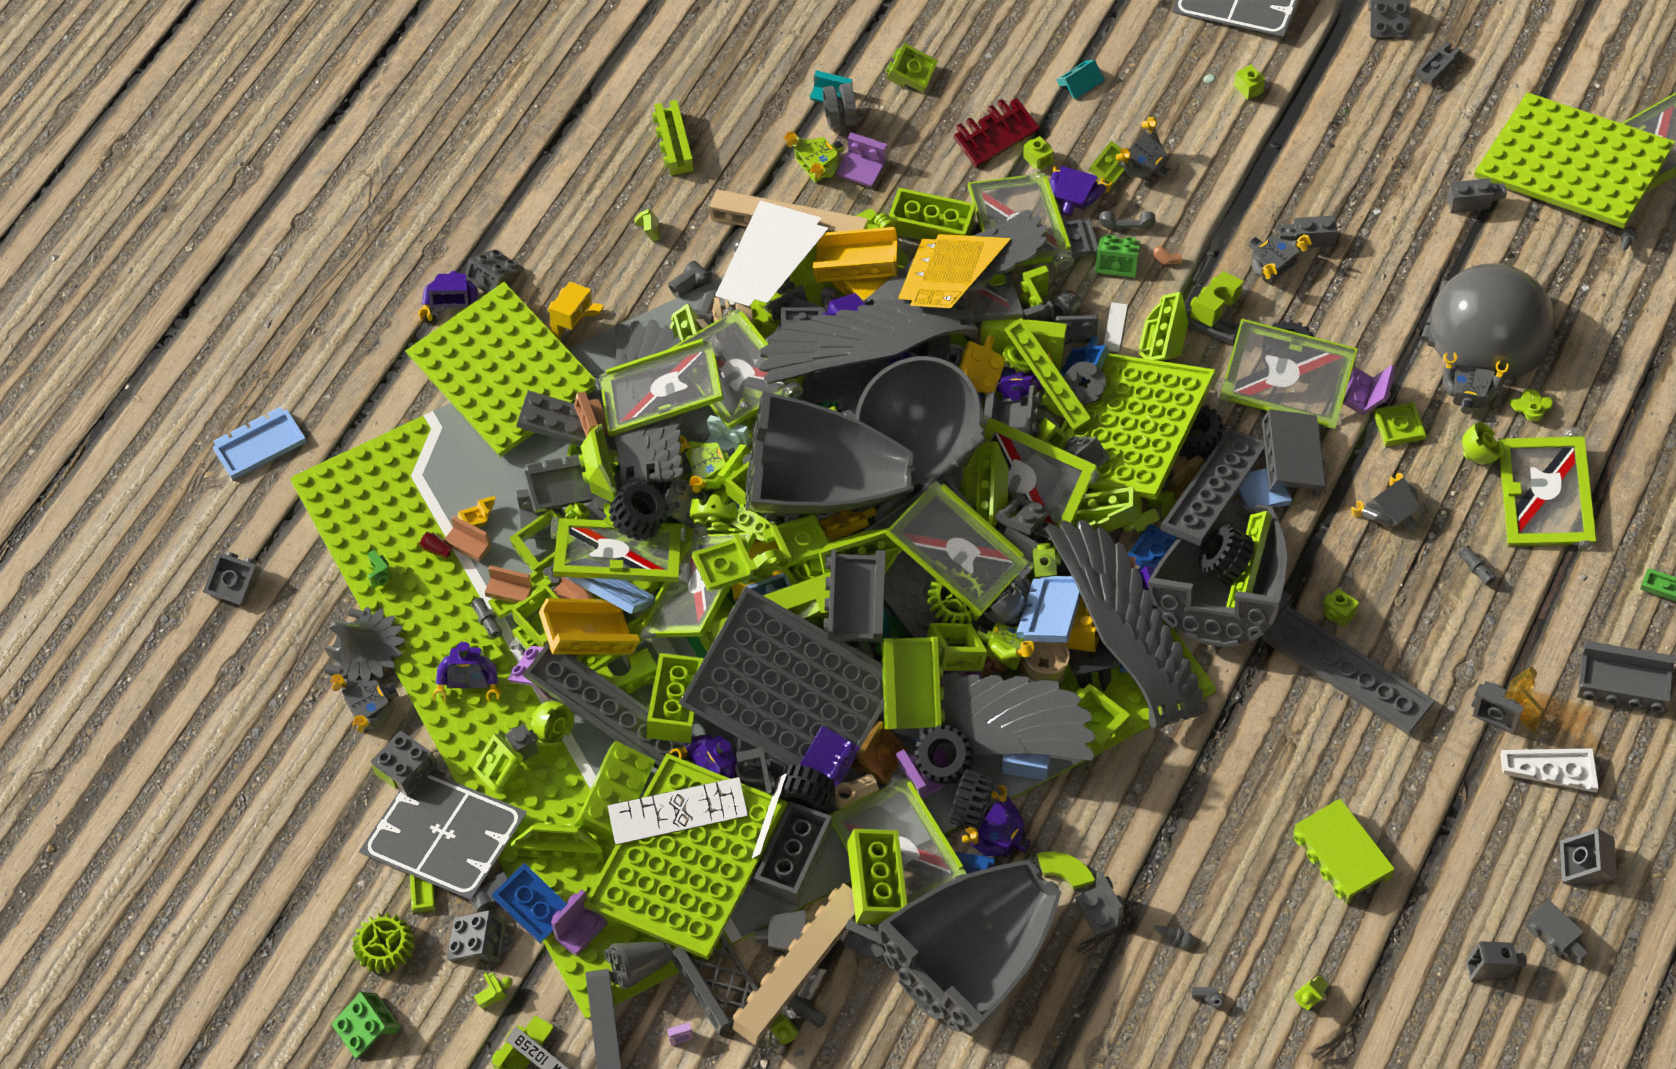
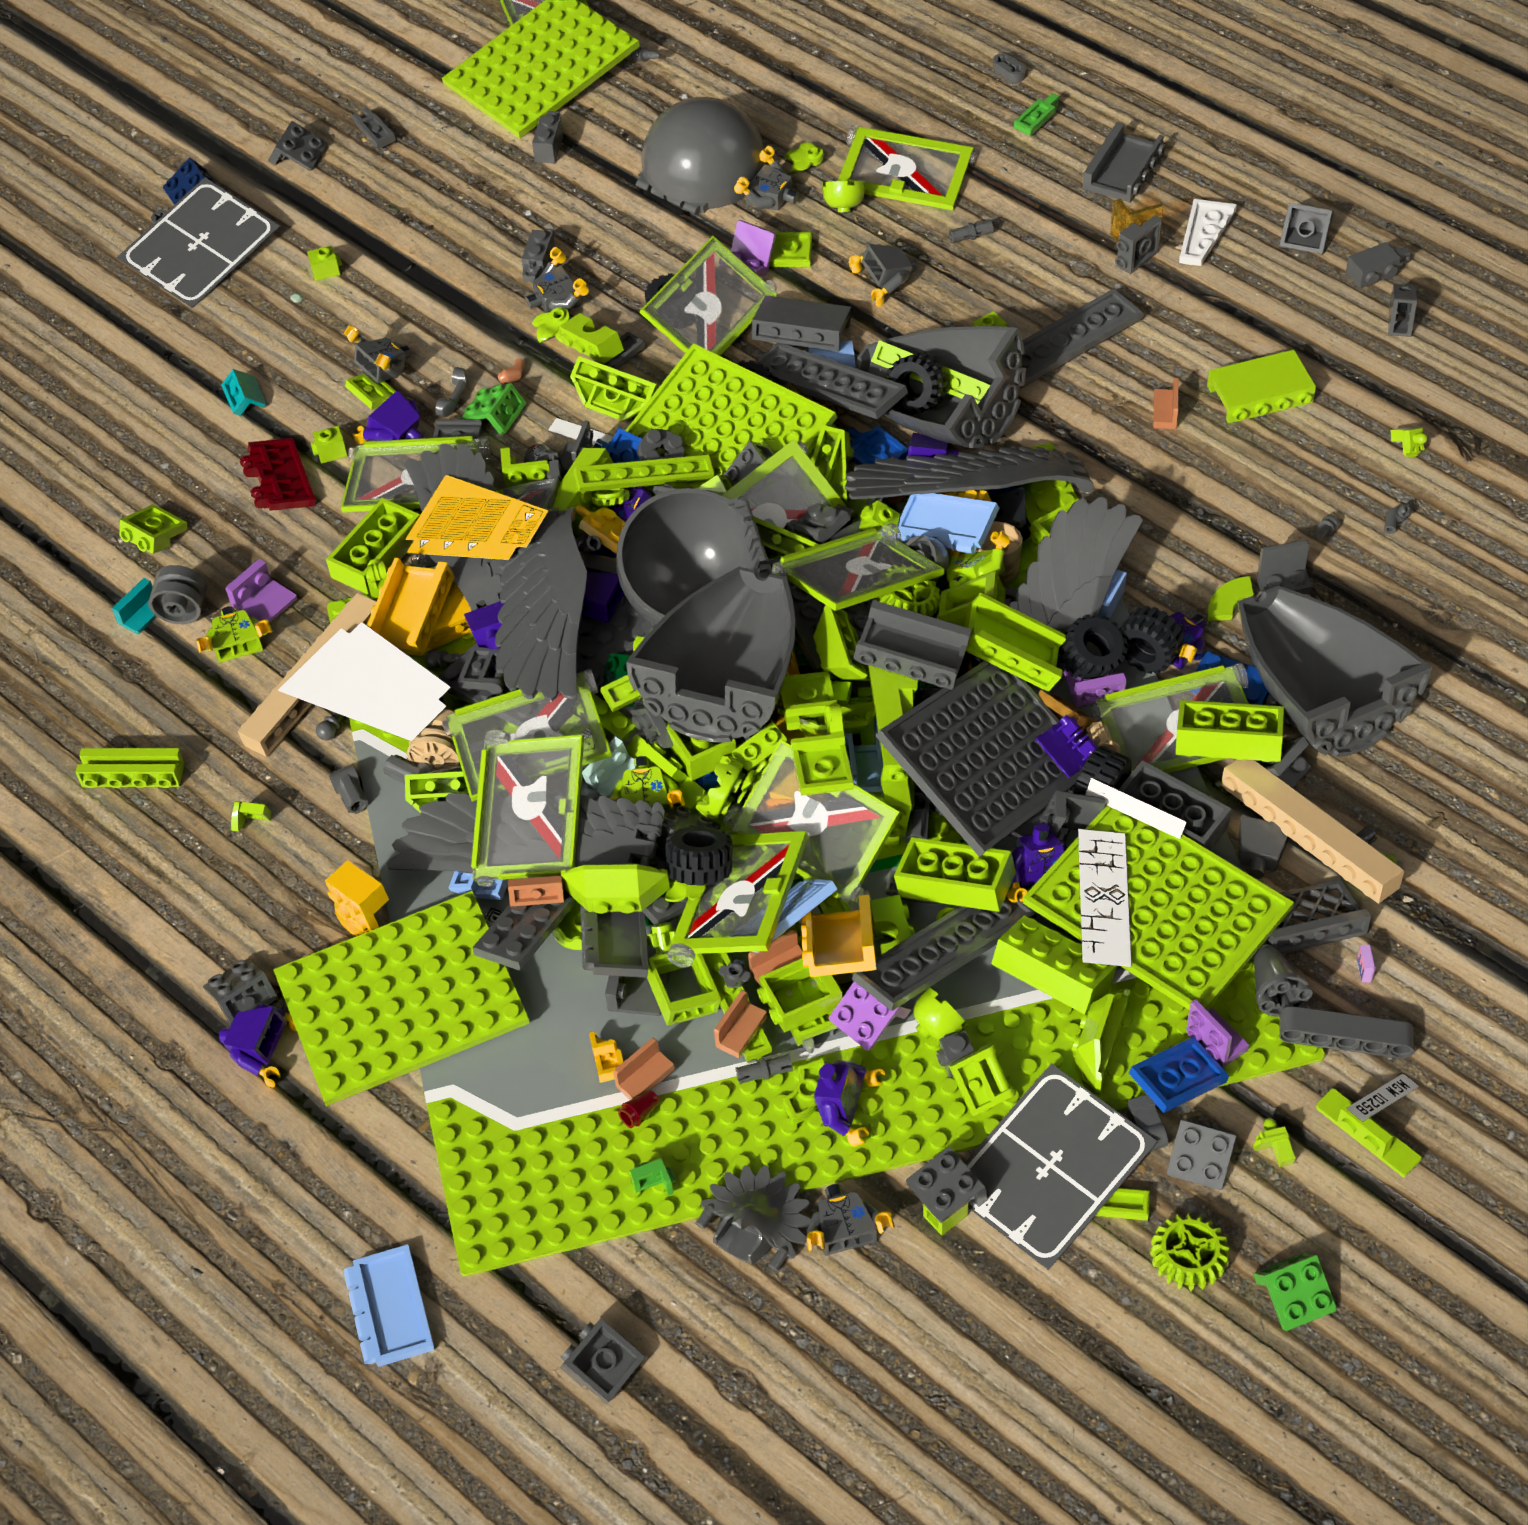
camera: 75 degrees left, 5 degrees down
none -> lime plate [532,307,570,344]
none -> nougat panel [1153,378,1179,429]

